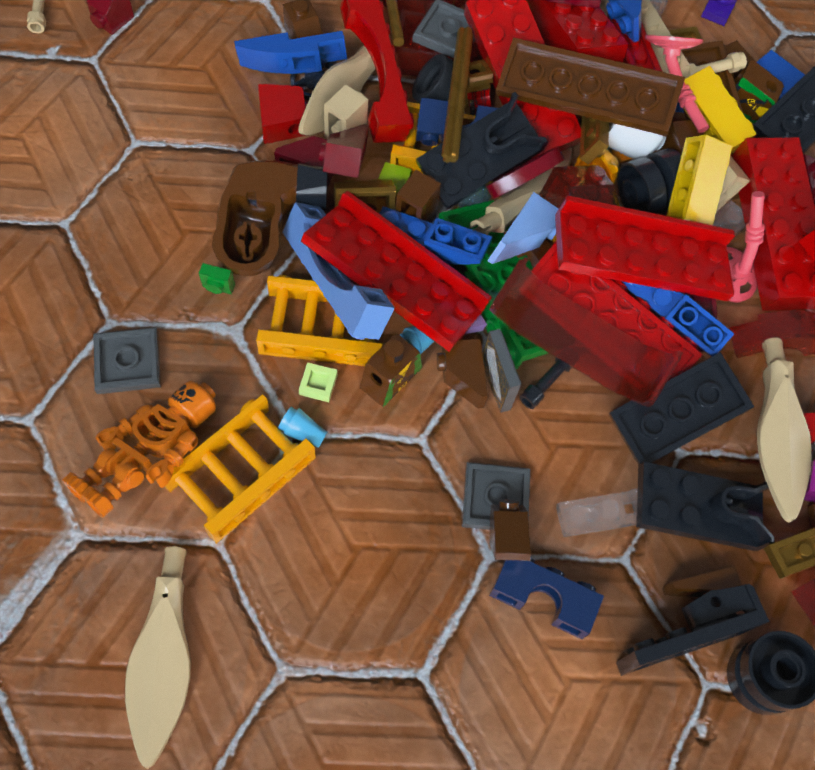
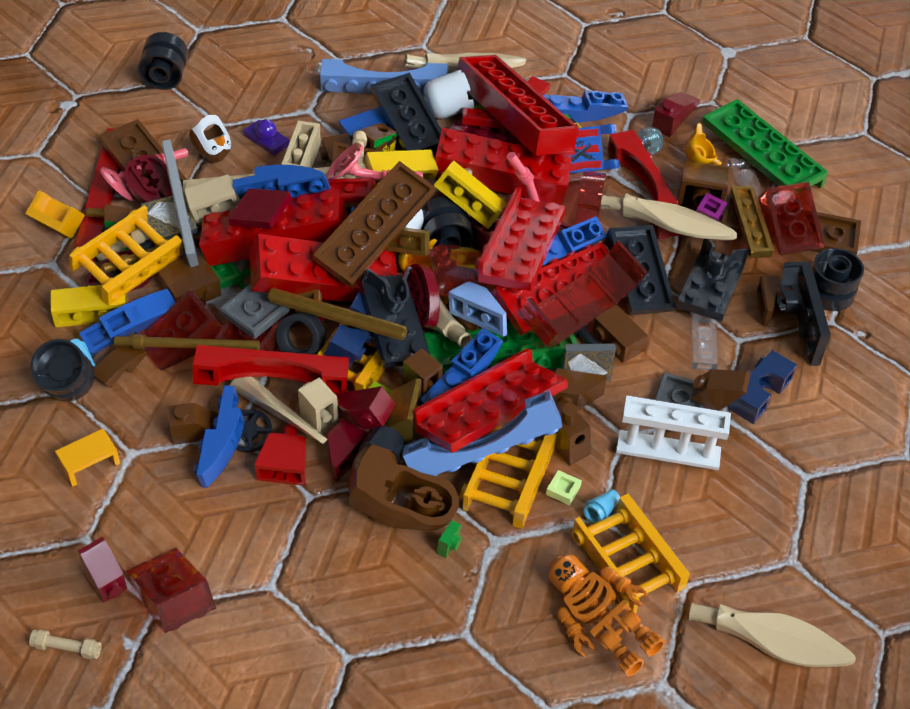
camera: 70 degrees left, 15 degrees down
dark grey tile [93,327,161,394] -> none
none -> clear red slope [126,548,216,633]
none -> tan brick [281,120,321,168]
none -> reddish brown brick [592,305,648,363]
none -> white fence [616,396,731,470]

